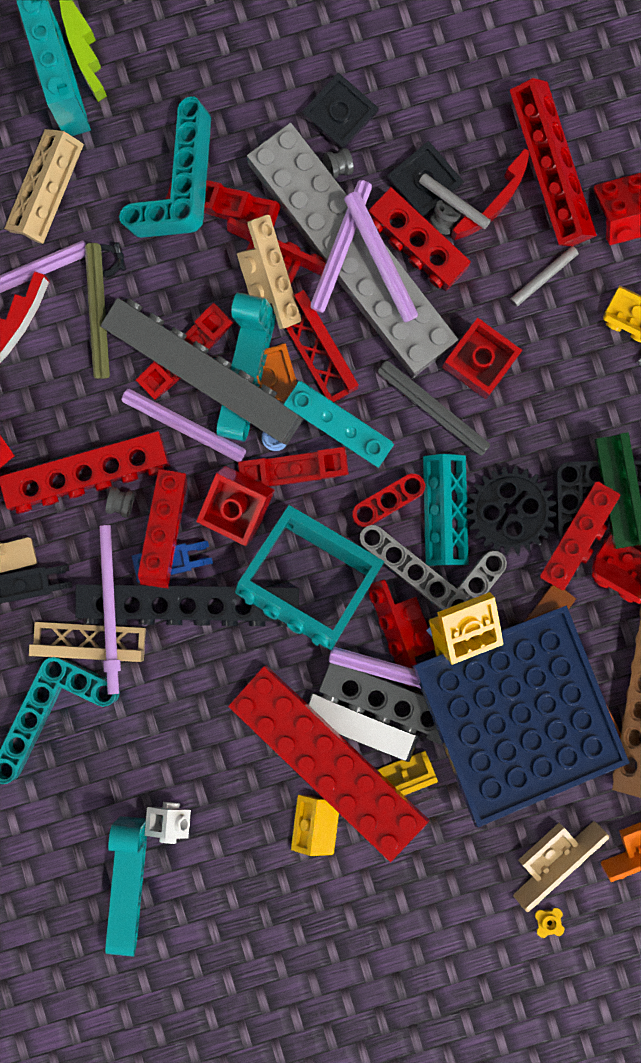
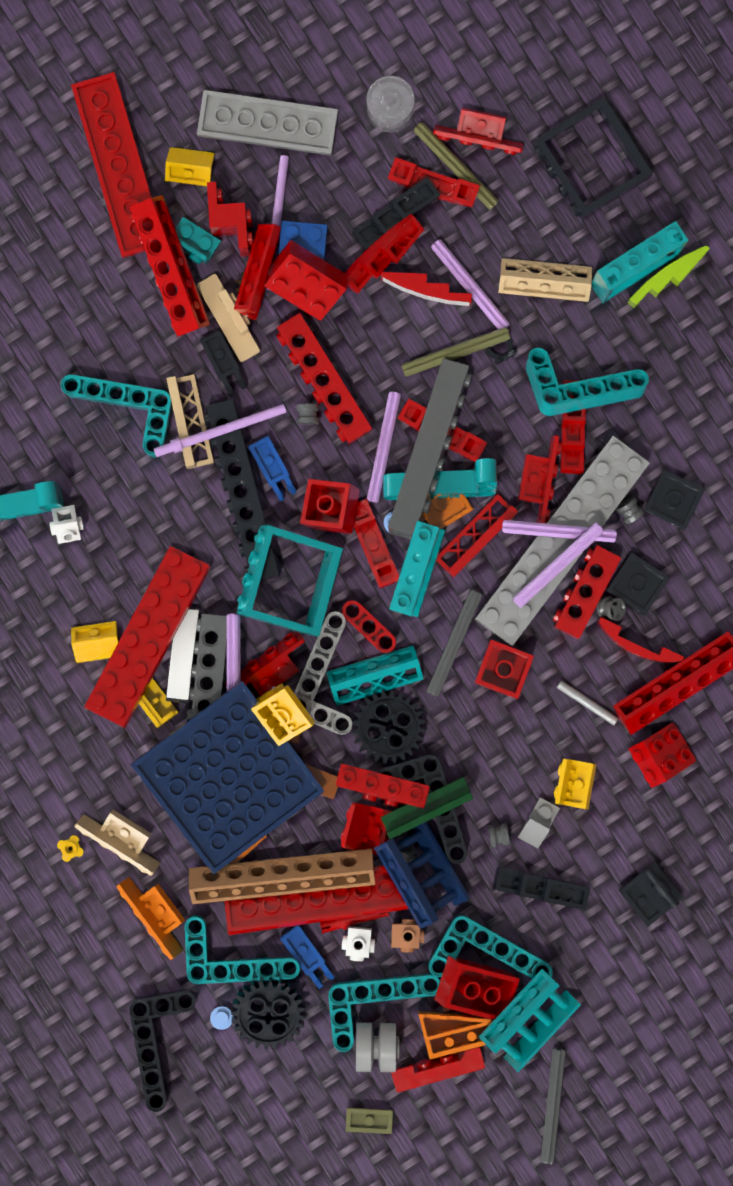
camera: 80 degrees right, 0 degrees up
red brick [138,469,188,588] -> none
tan bracket [237,215,301,329] -> none
light grey bar [419,173,491,229] -> none

